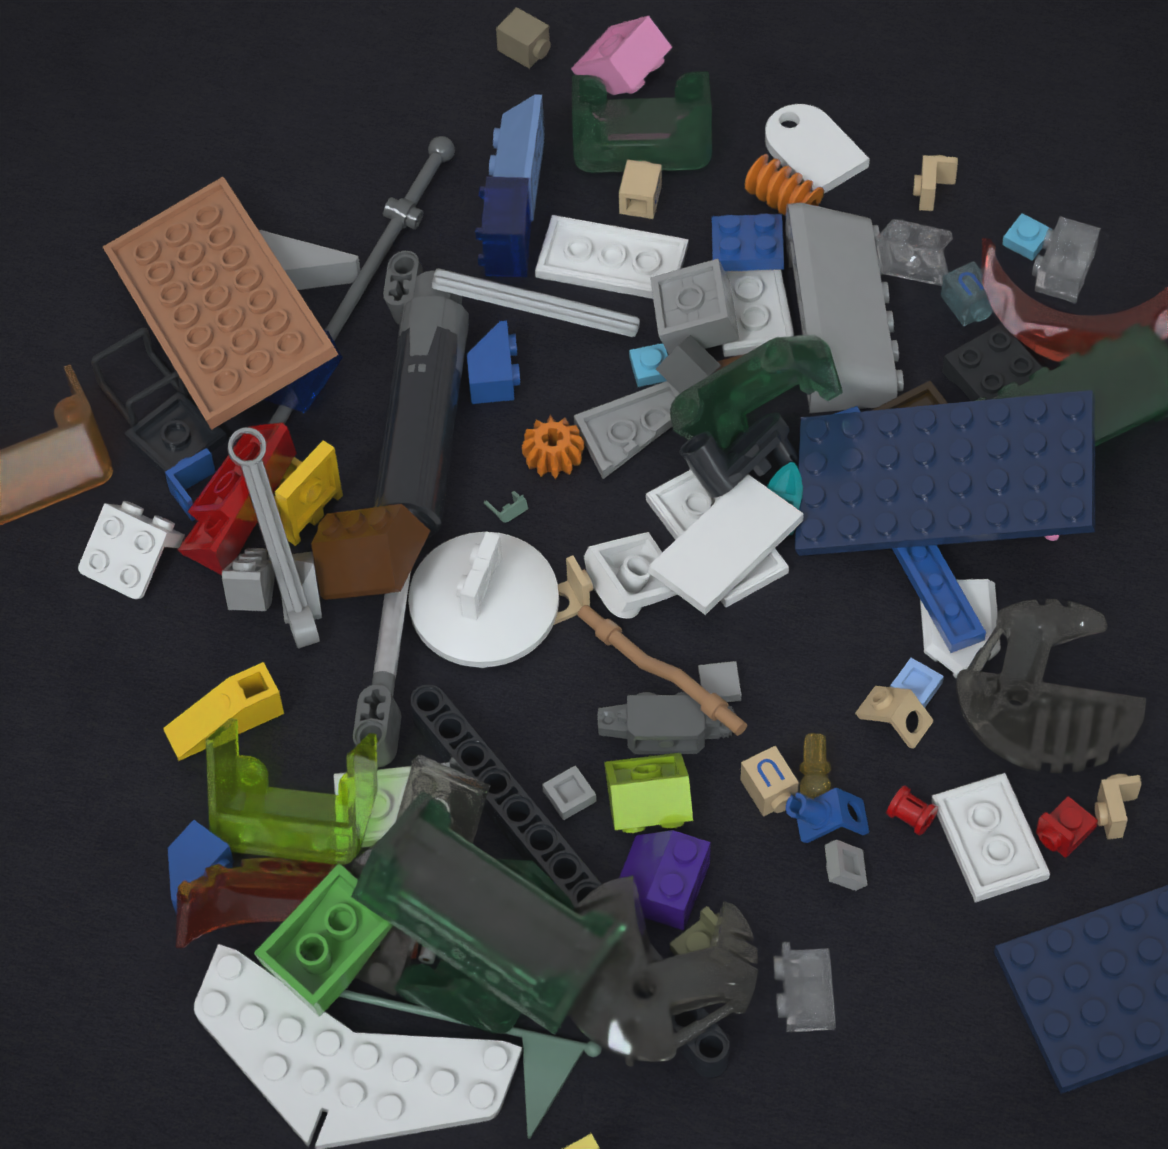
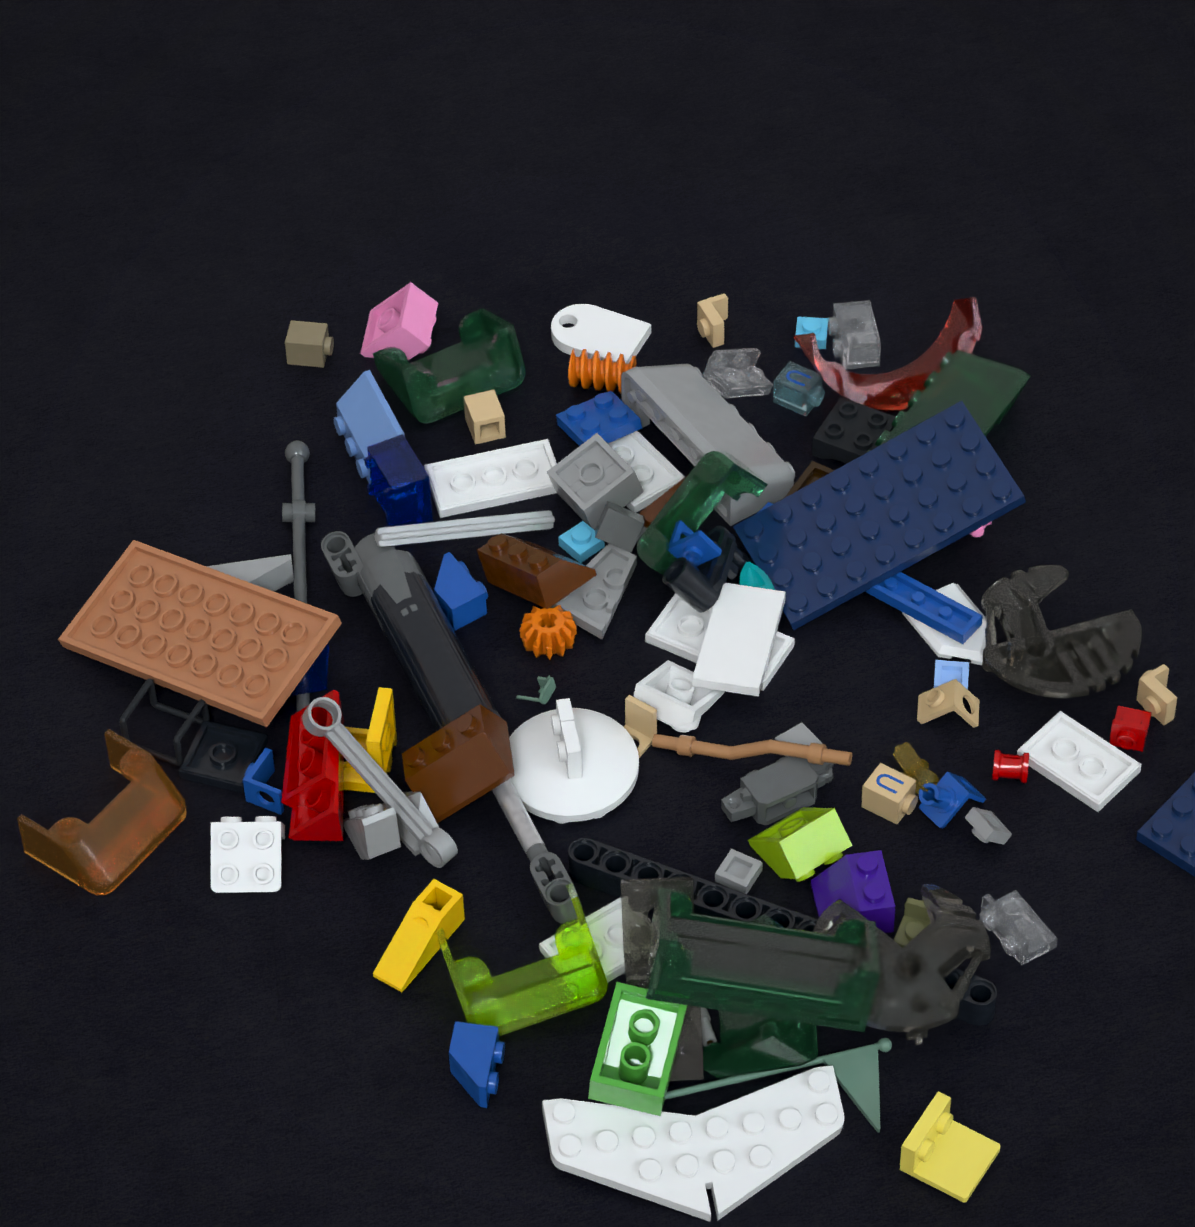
camera: 30 degrees left, 10 degrees down
clear red windscreen [176,858,423,959] -> none
none -> reddish brown slope [477,533,597,609]
none -> blue bracket [667,520,722,566]

